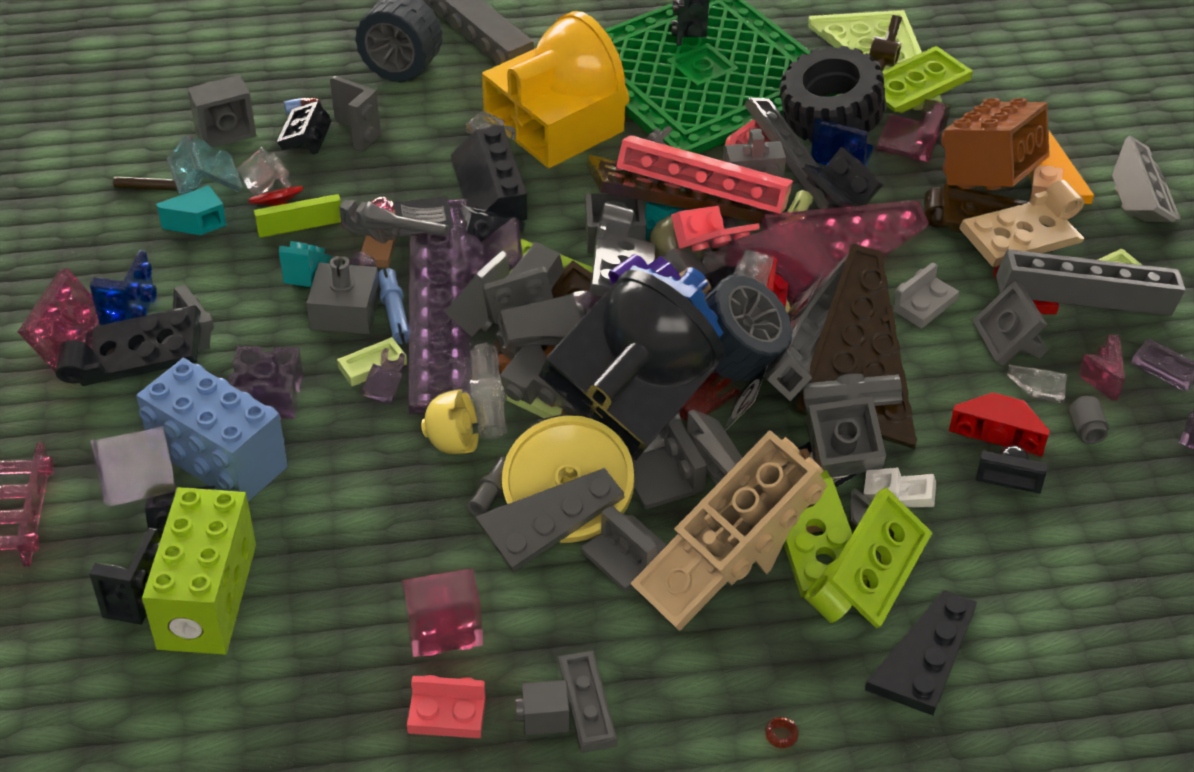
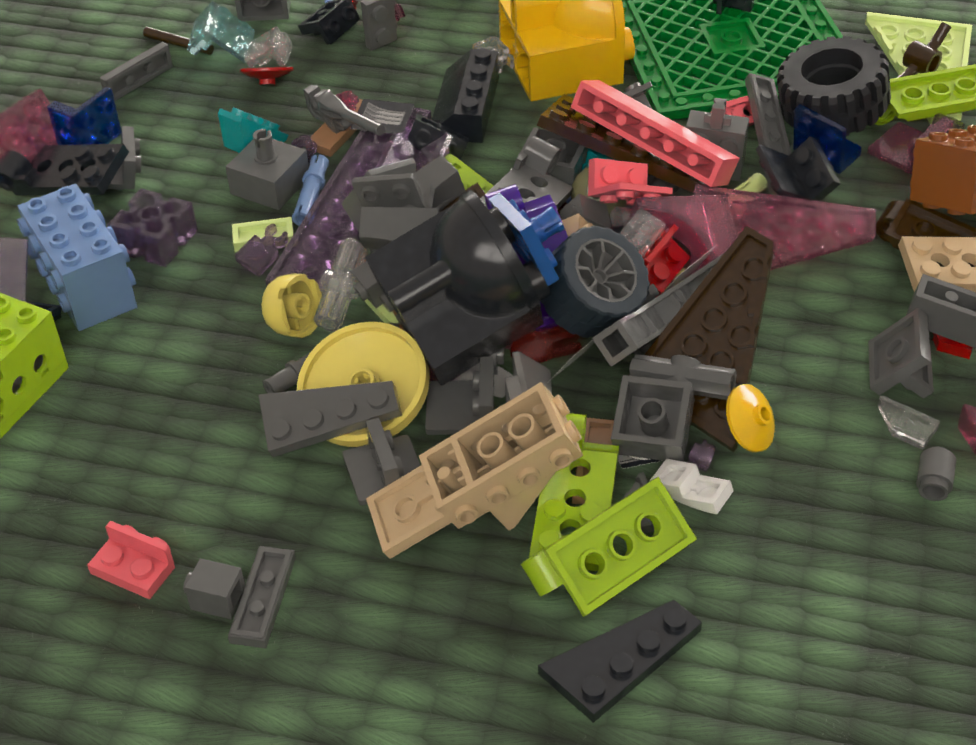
camera: 25 degrees right, 0 degrees up
teal slope [156,185,227,235] -> none
lime tile [254,194,341,238] -> none
clear pink brick [402,568,483,657] -> none
clear red piece [765,717,799,749] -> none
light grey bracket [893,262,959,329] -> none
red slope [949,392,1050,457] -> none
black tile [976,445,1048,494] -> none
none -> dark grey tile [99,41,173,103]
none -> plate [687,439,716,473]
none -> yellow dish [726,384,775,452]

